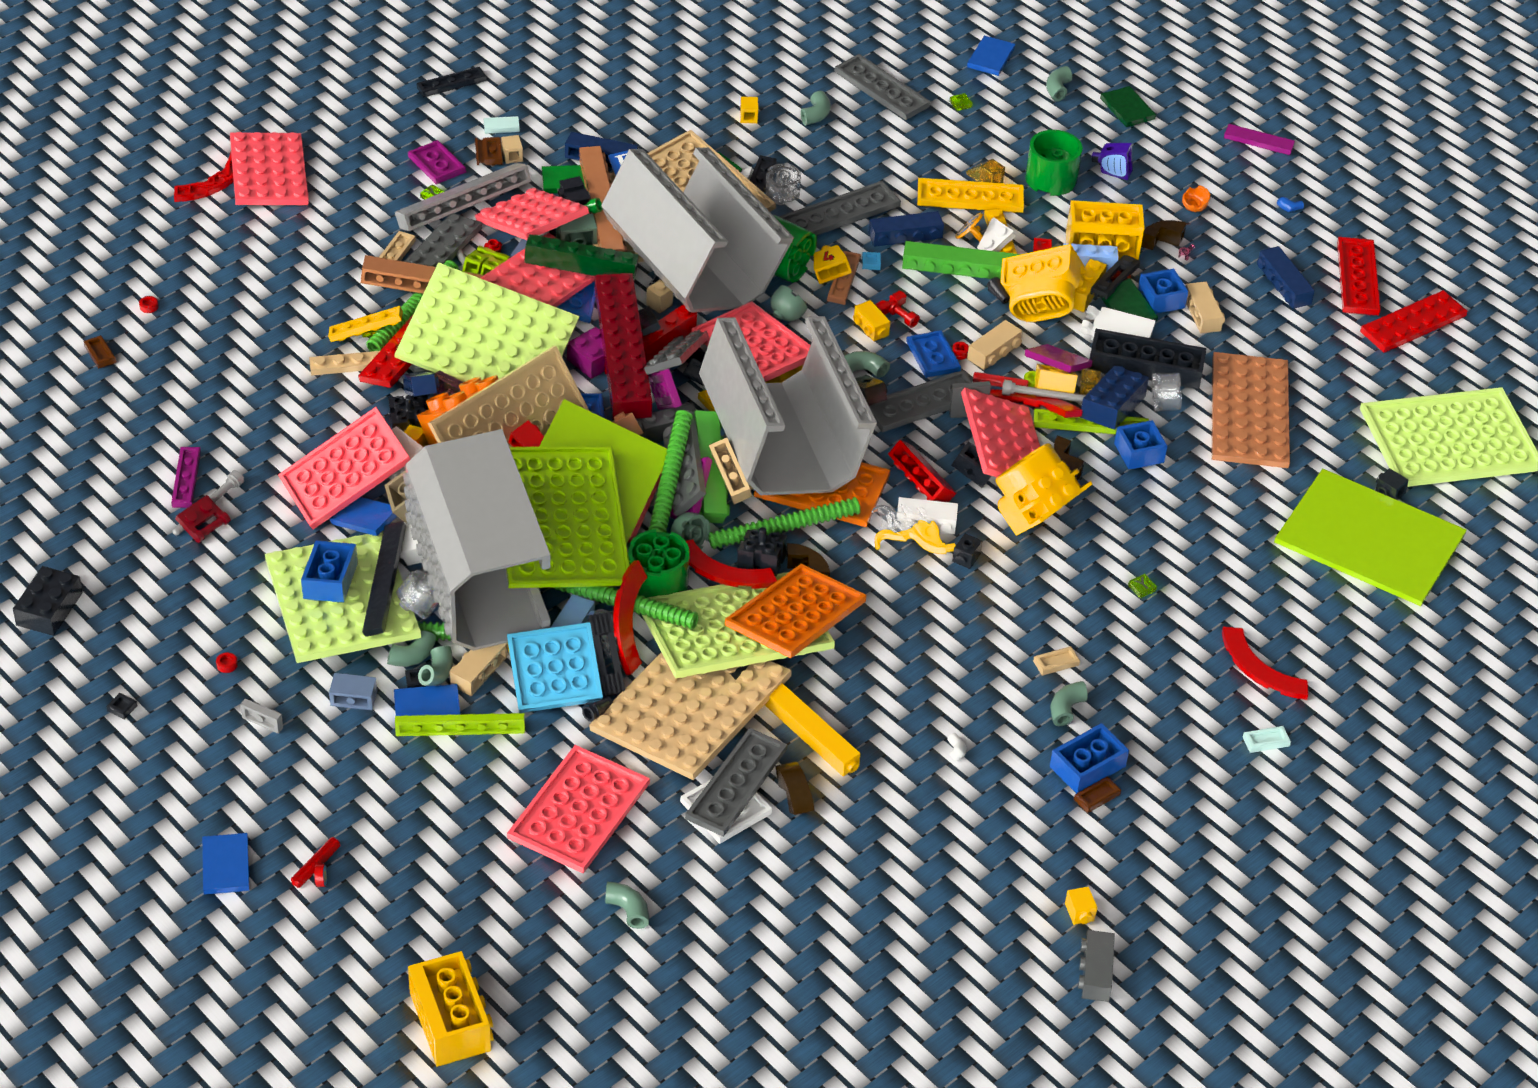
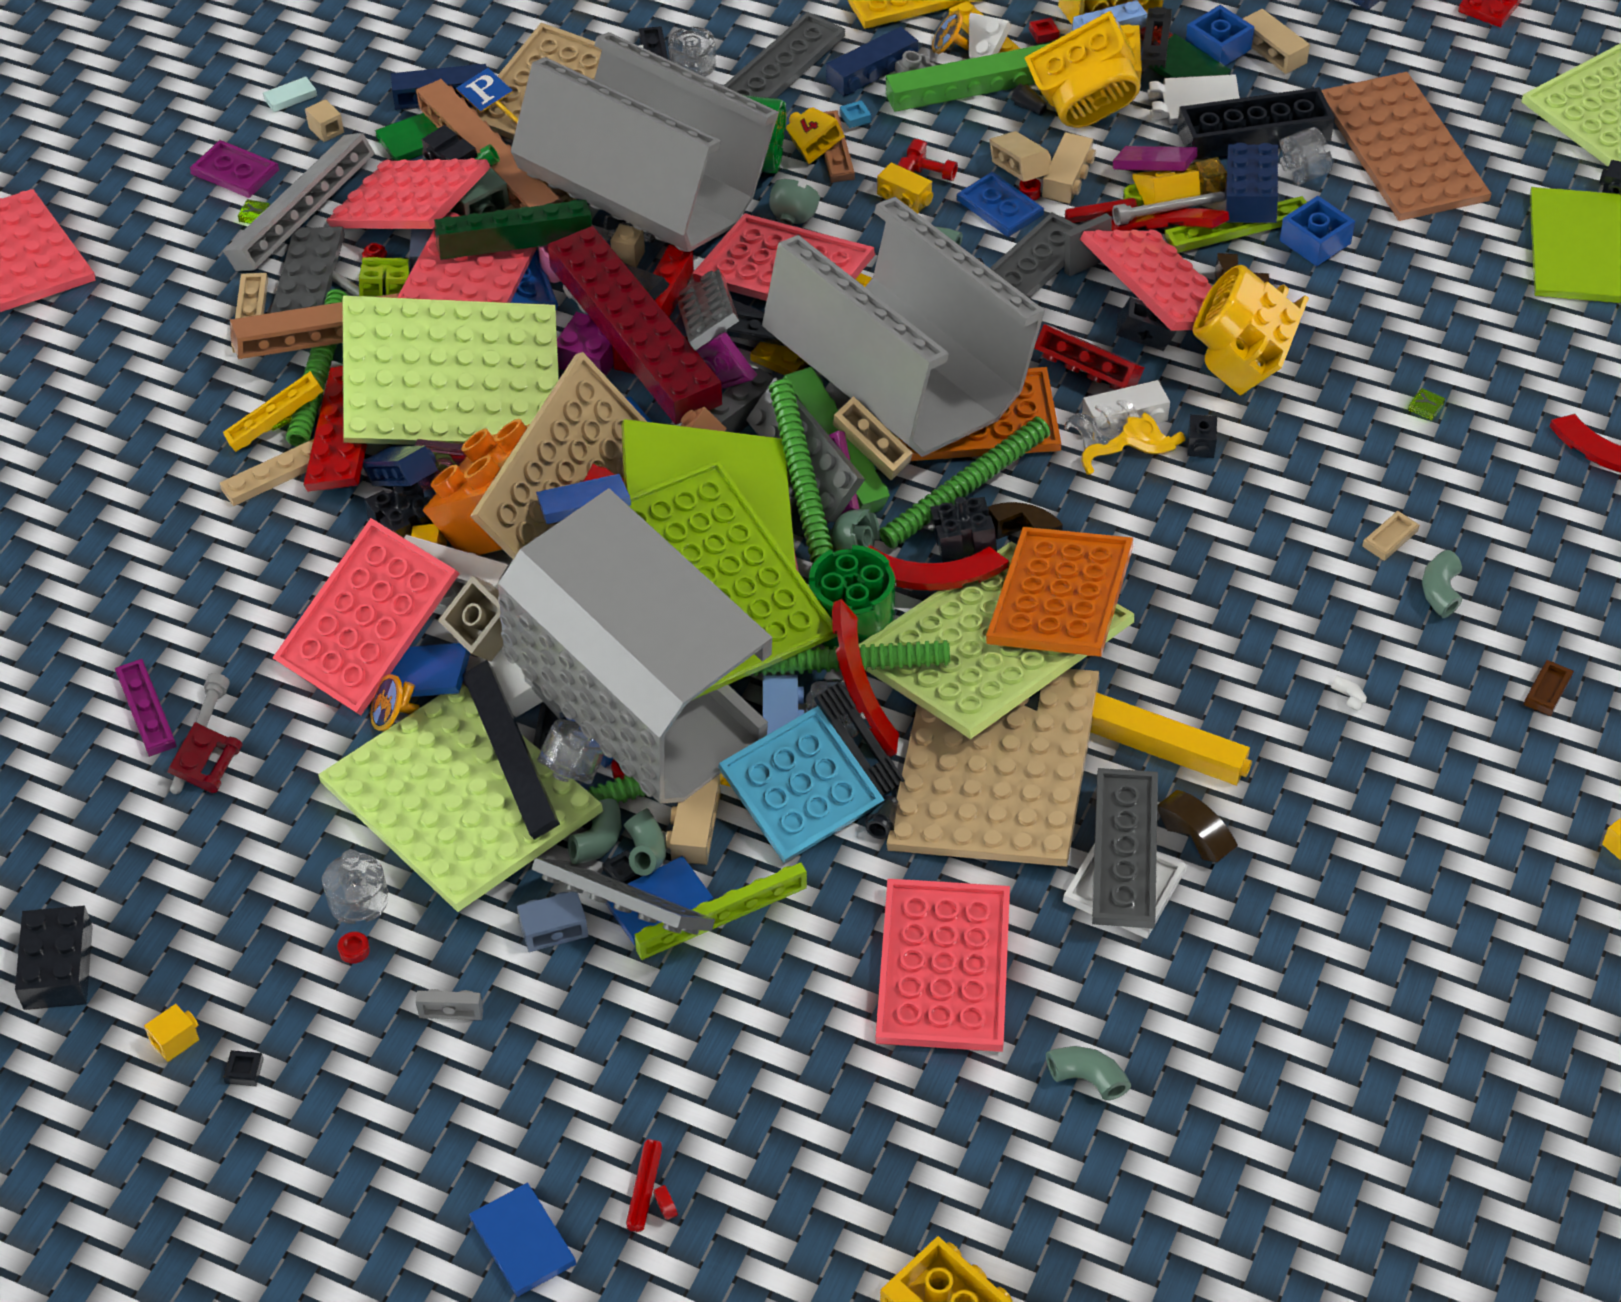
camera: 20 degrees left, 5 degrees up
blue brick [301,541,358,602] -> none
black tile [417,67,487,98] -> none
reddish brown plate [475,137,502,165] -> none
blue brick [1050,723,1129,794] -> none
none -> yellow brick [144,1004,199,1062]
none -> clear brick [322,850,388,924]
none -> shield [370,674,419,732]
none -> dark grey plate [532,858,715,935]
none -> blue tile [536,474,631,524]
none -> light grey plate [895,51,936,73]
none -> tan brick [989,131,1051,182]

